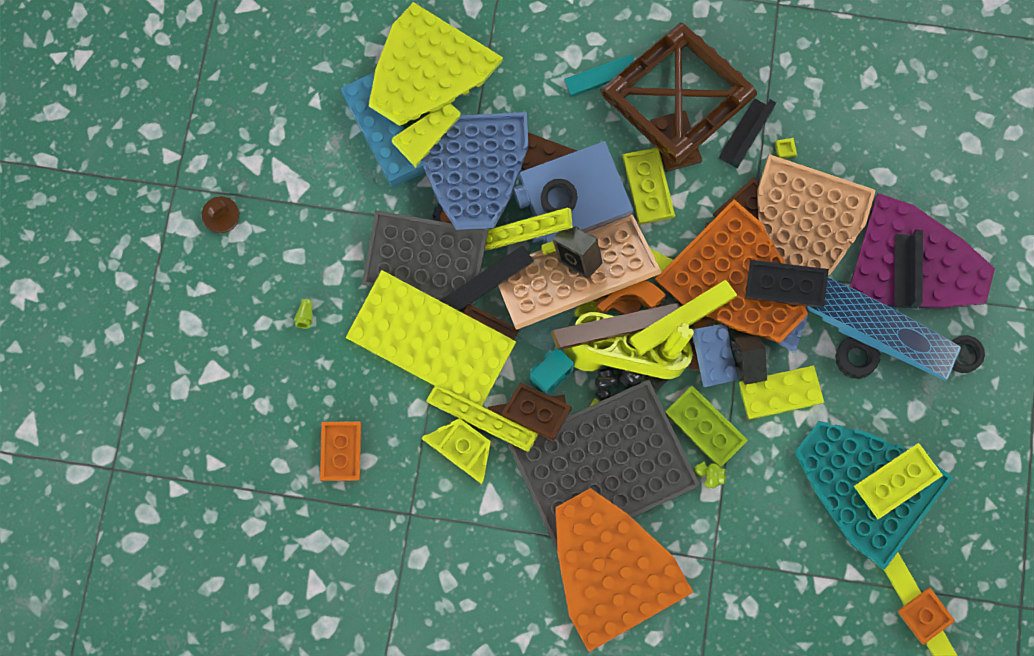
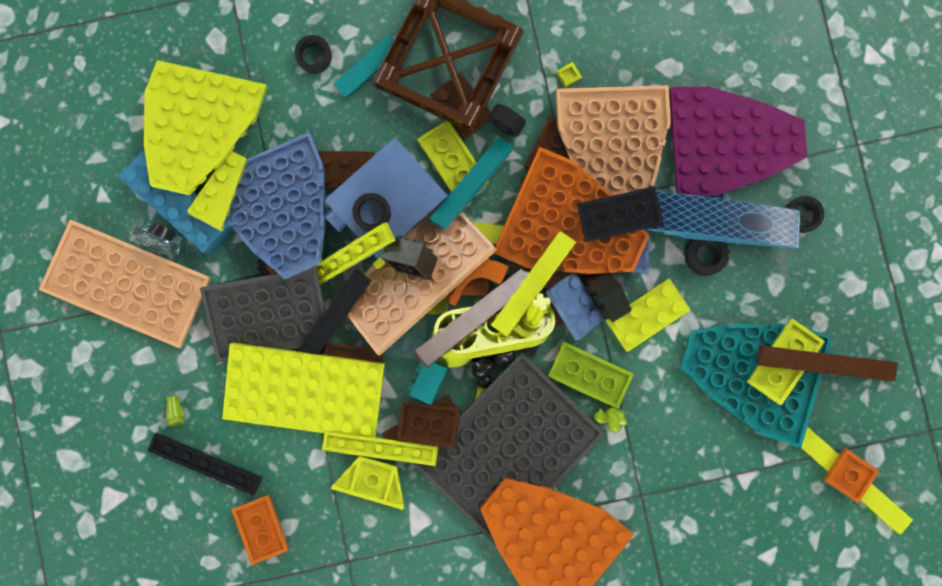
camera: 20 degrees left, 10 degrees up
reddish brown tile [202,196,240,233] -> none
black panel [719,99,777,169] -> none
black panel [894,229,923,308] -> none
none -> light nougat plate [39,220,212,348]
none -> clear light blue piece [133,222,183,263]
none -> black tile [147,432,263,496]
none -> black tyre [295,35,332,74]
none -> teal tile [429,138,514,231]
none -> black tyre [488,104,526,137]
none -> reddish brown tile [756,345,898,381]

